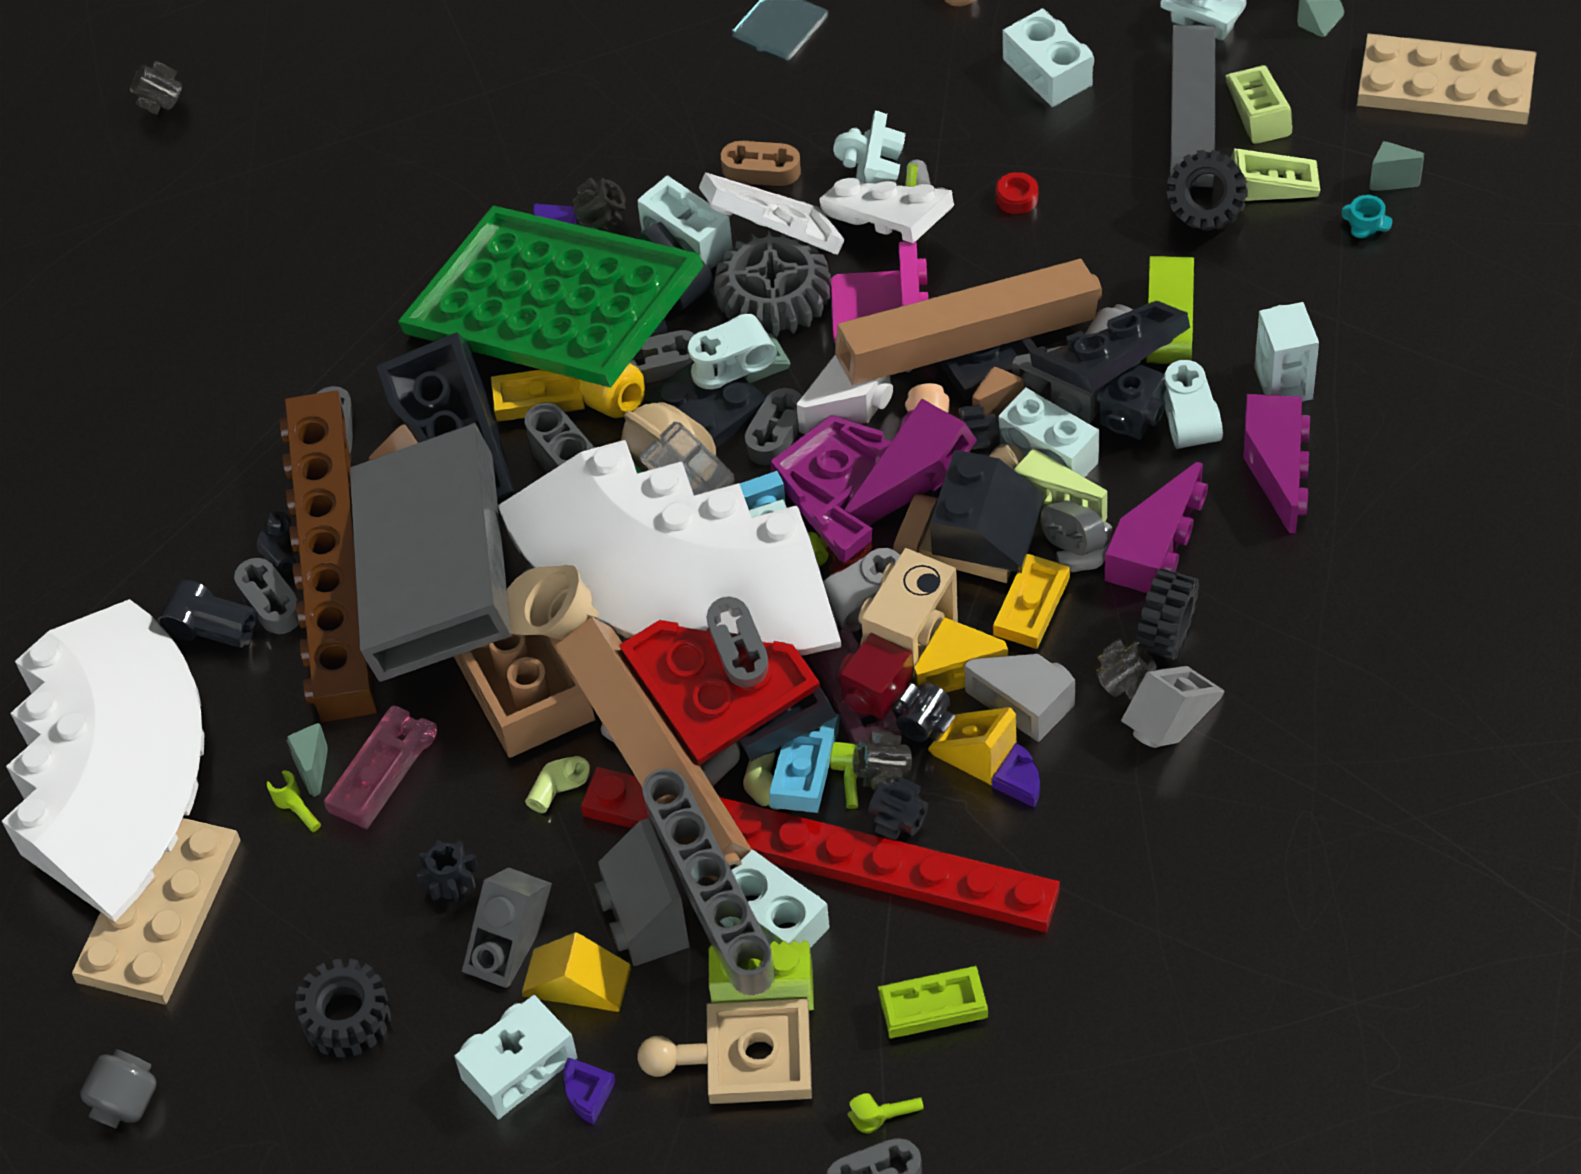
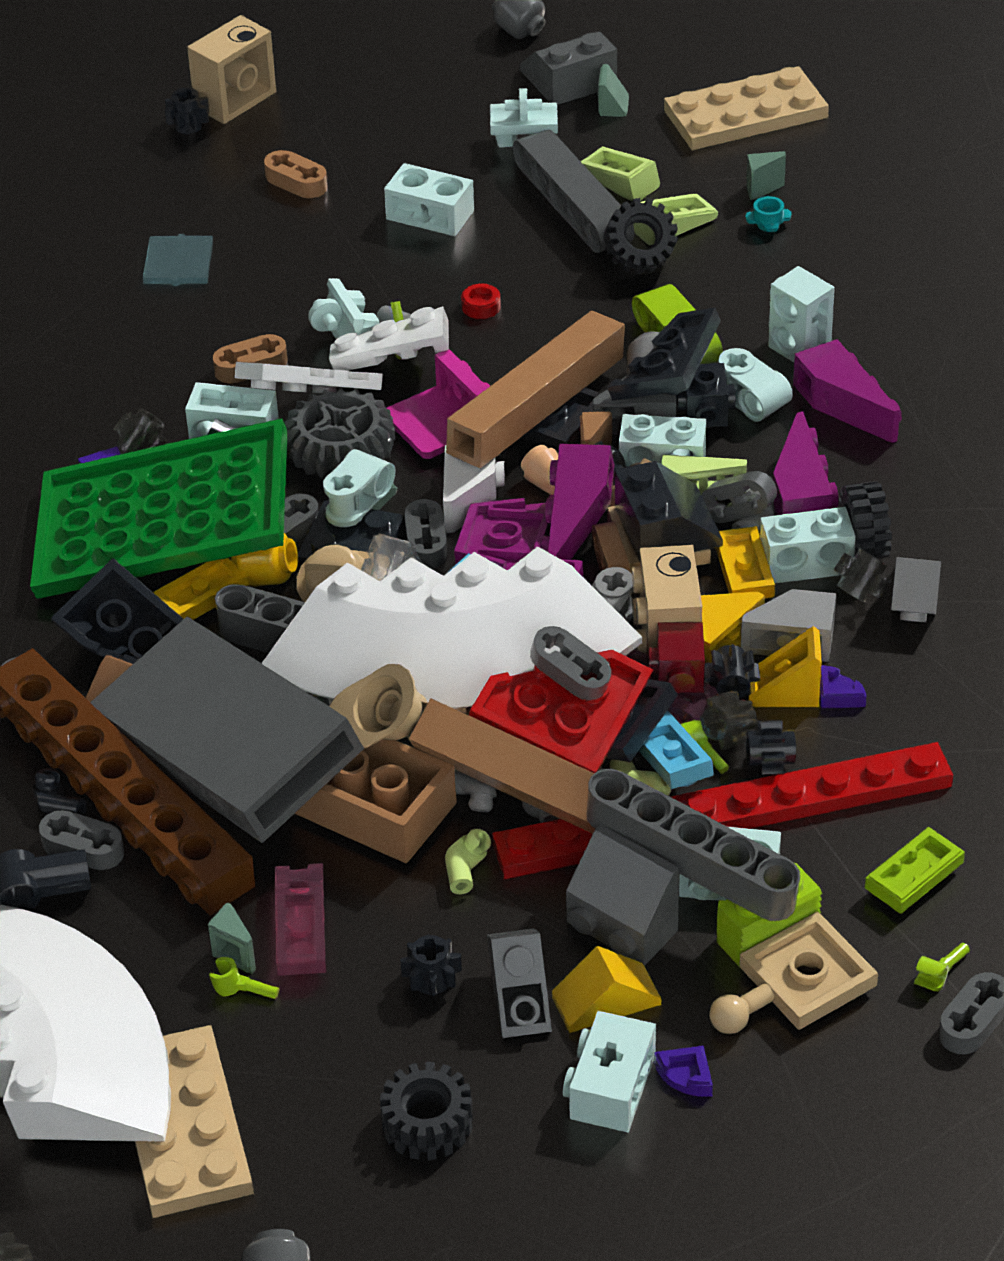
camera: 35 degrees left, 10 degrees down
none -> light aqua brick [760,507,856,584]

